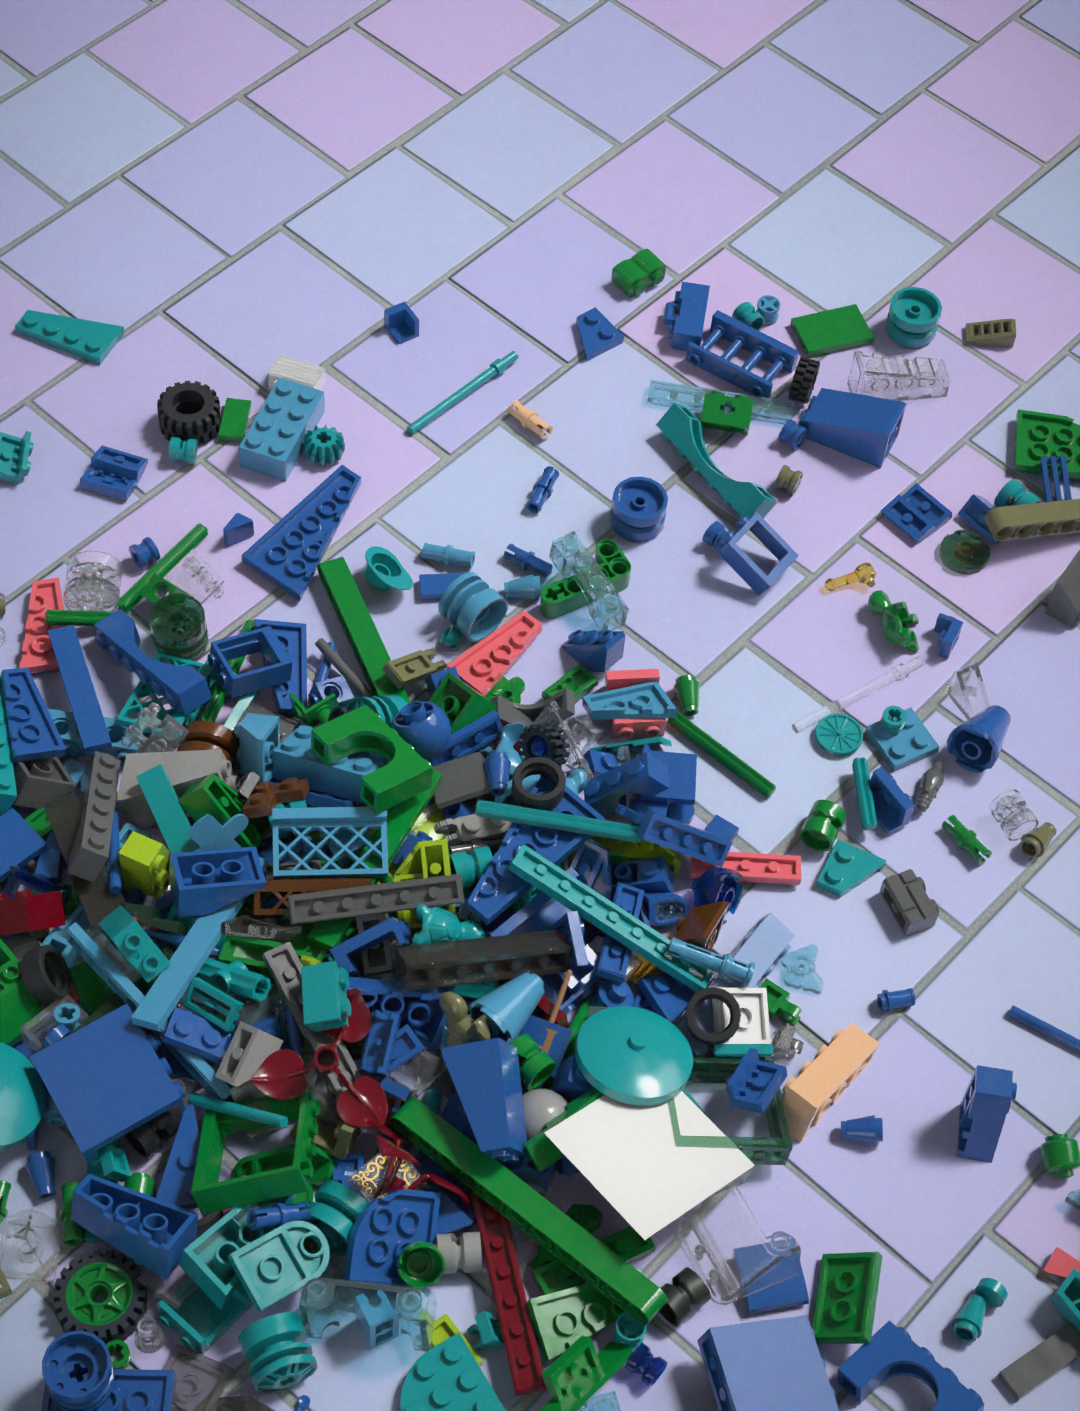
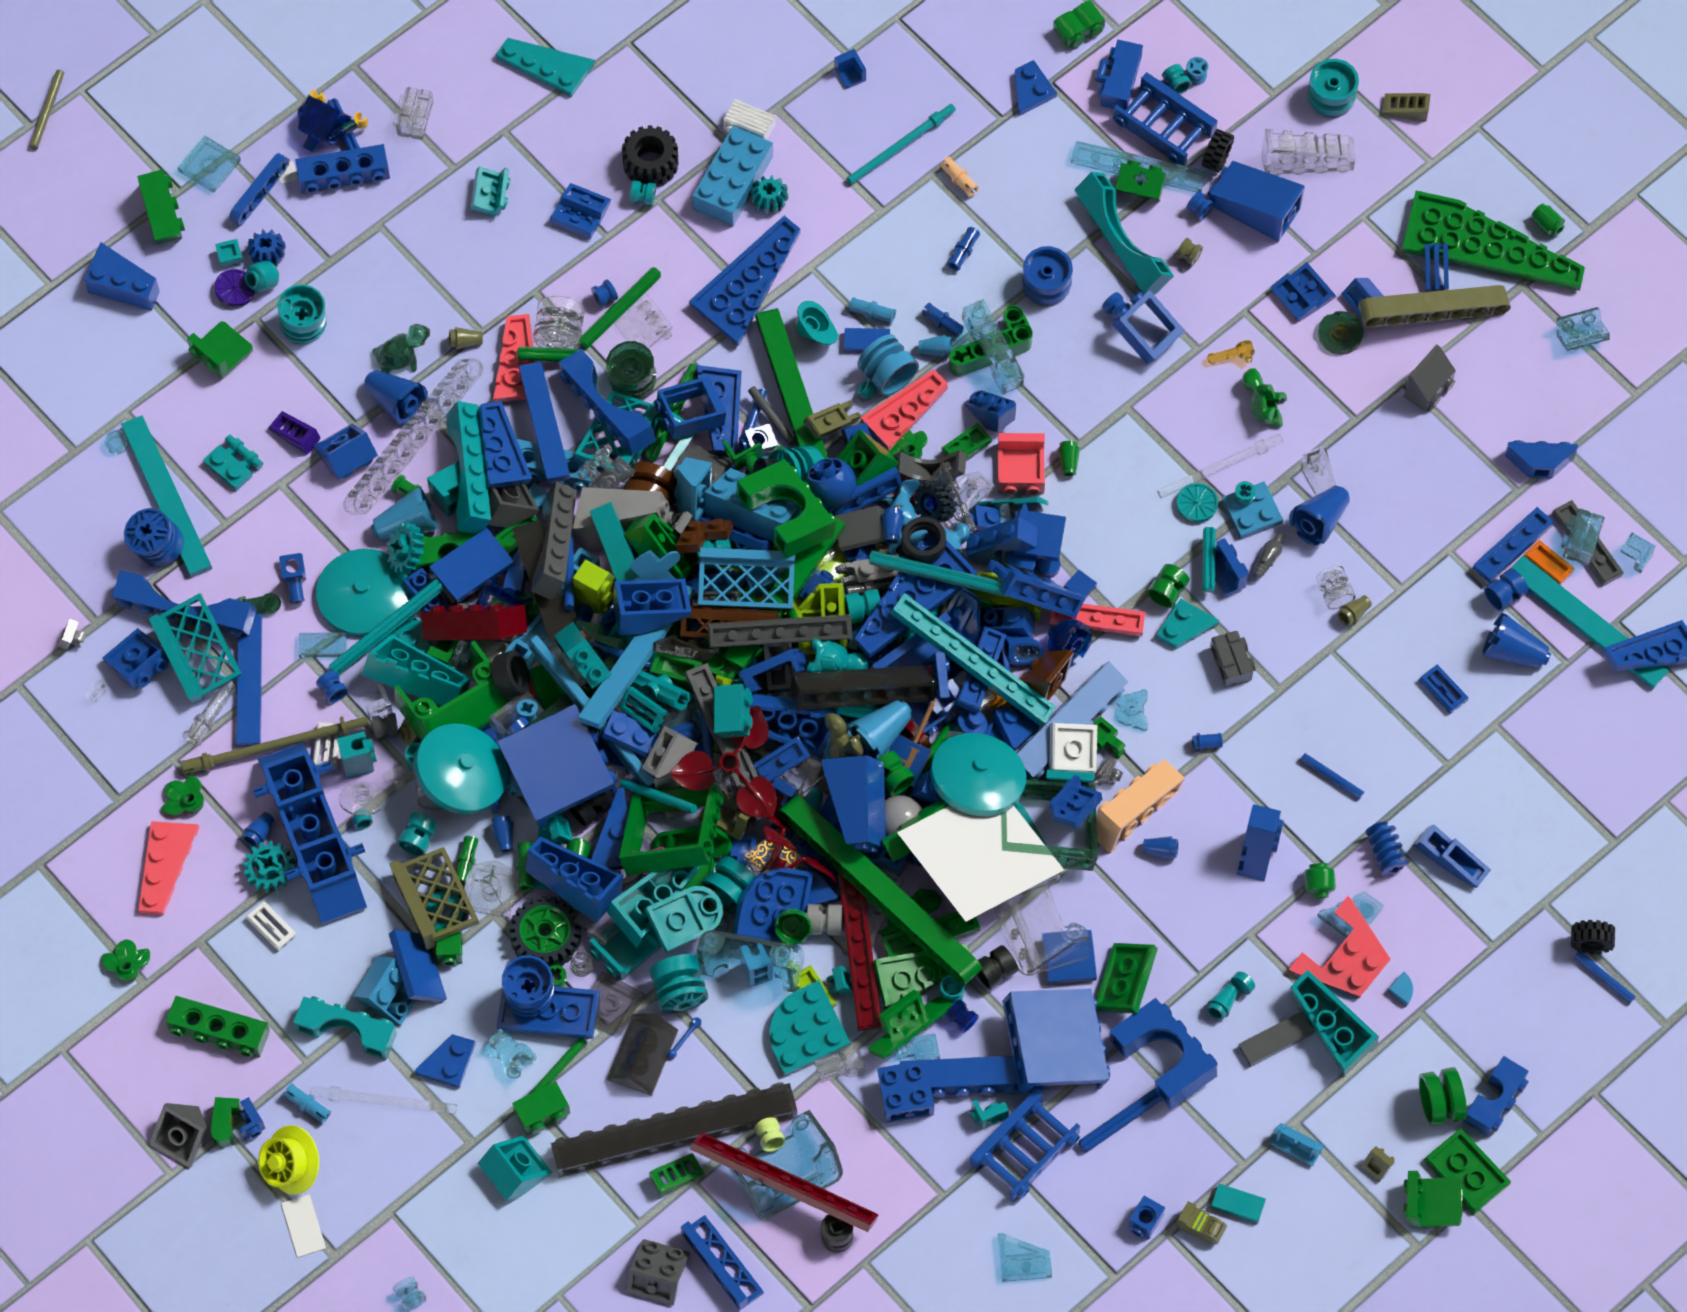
camera: 10 degrees right, 10 degrees up
green brick [141,573,189,616] -> none
green tile [218,398,251,443] -> none
blue slope [223,512,254,547] -> none
blue pin [247,1201,311,1230] -> none
blue hinge [358,1010,401,1077] -> none
dark azure wing [582,681,677,719] -> none
dark azure pin [666,937,755,988] -> none
green axle [667,711,776,798] -> none
black tyre [685,987,741,1045] -> none
green tile [790,304,874,358] -> none
blue bracket [934,613,963,659] -> none
green pin [942,815,992,864] -> none
teal wheel [994,479,1042,507] -> none

